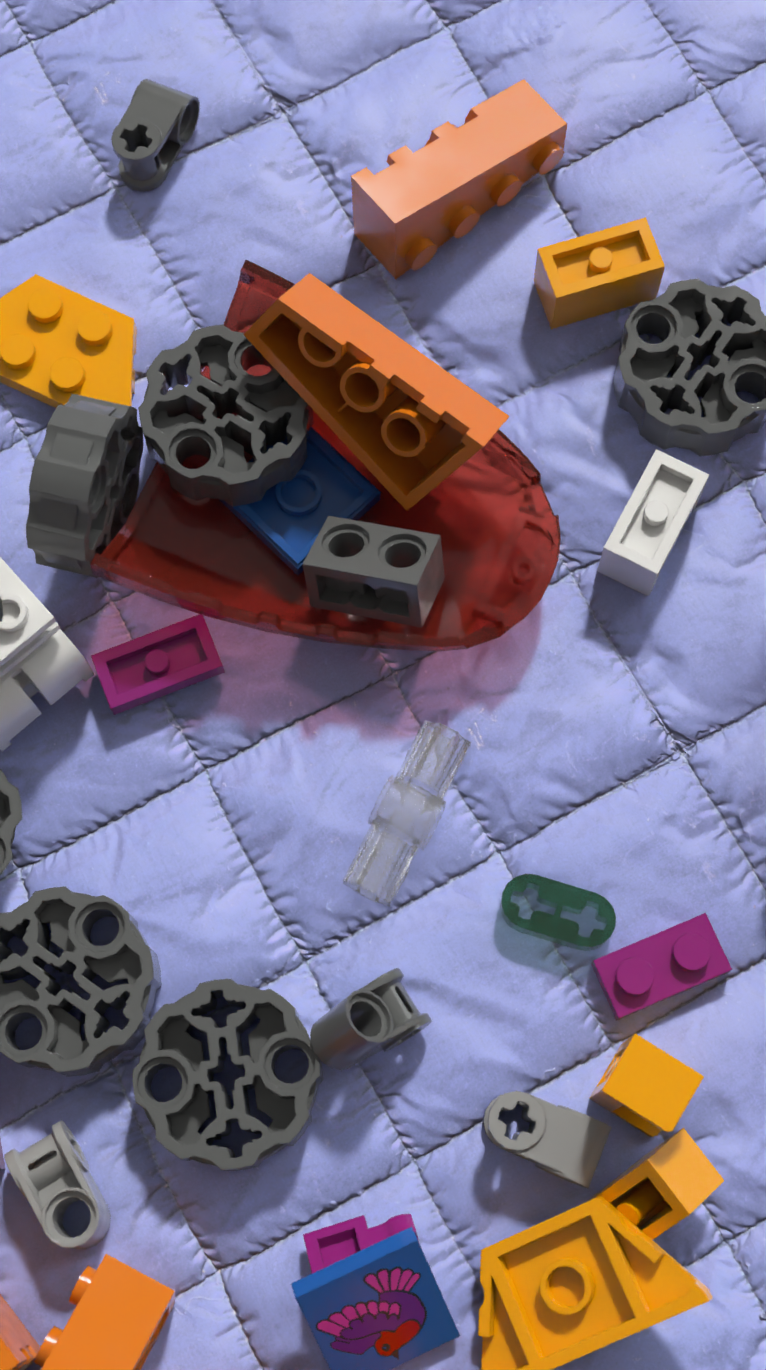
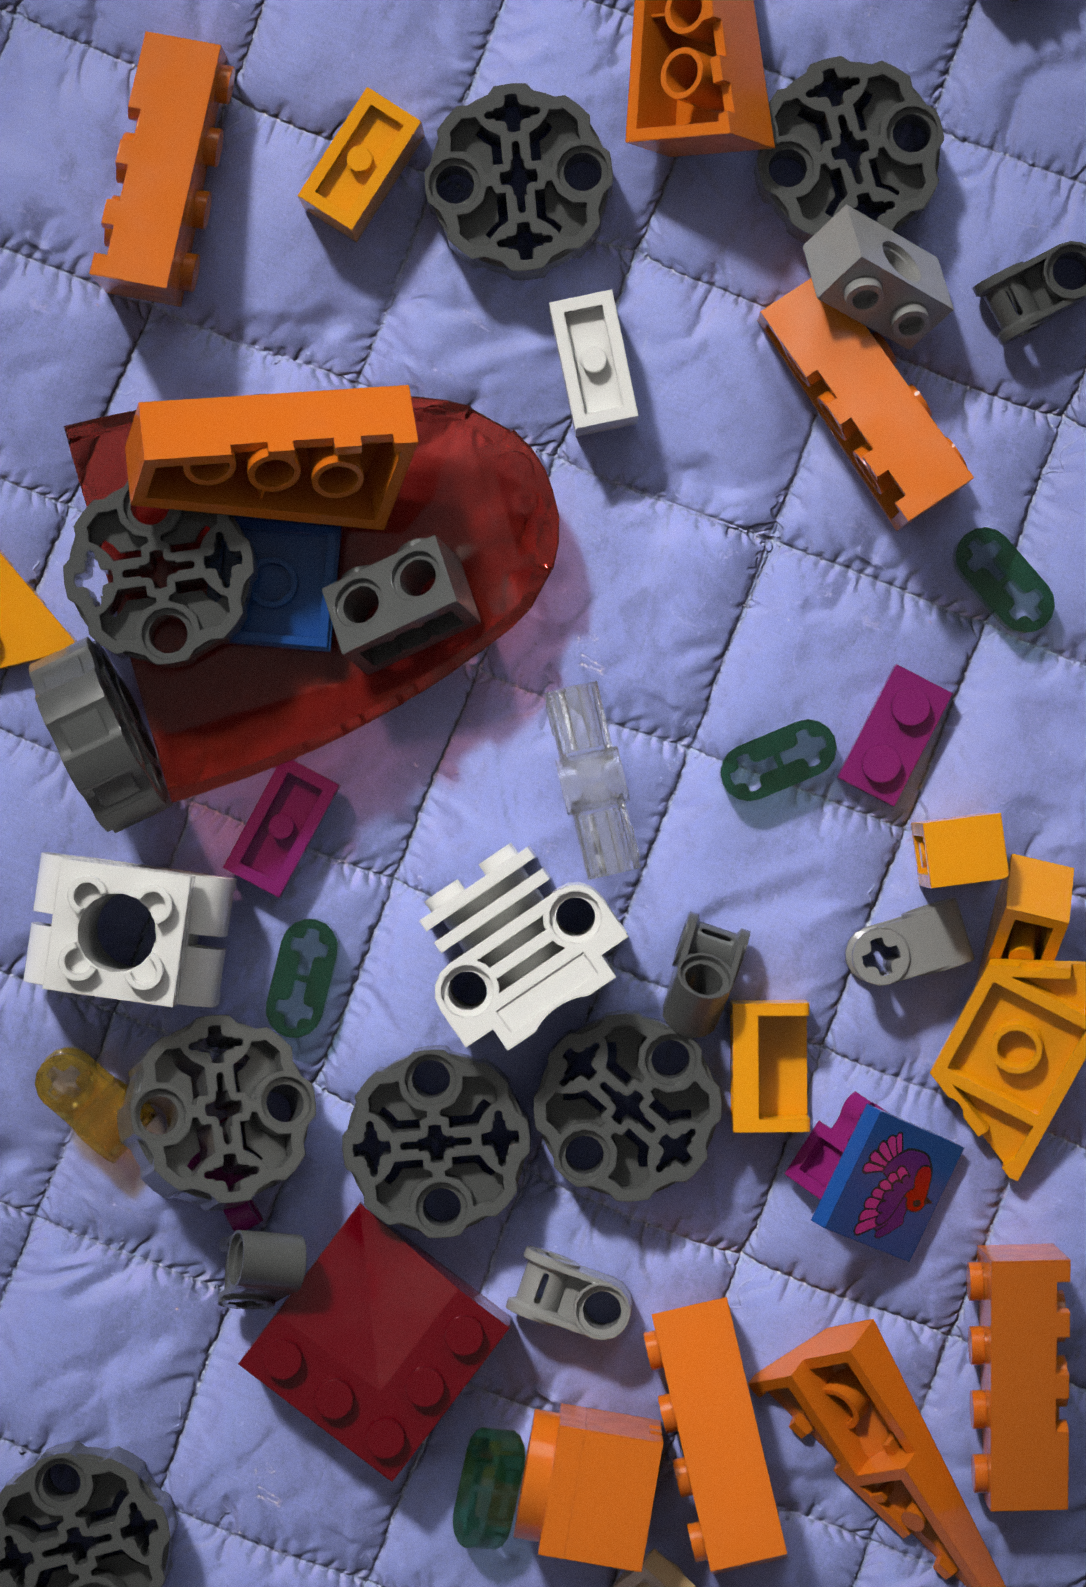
camera: 45 degrees left, 15 degrees up
none -> clear green beam [266,918,340,1038]
none -> white piece [419,843,628,1051]
none -> light orange panel [730,1000,810,1133]

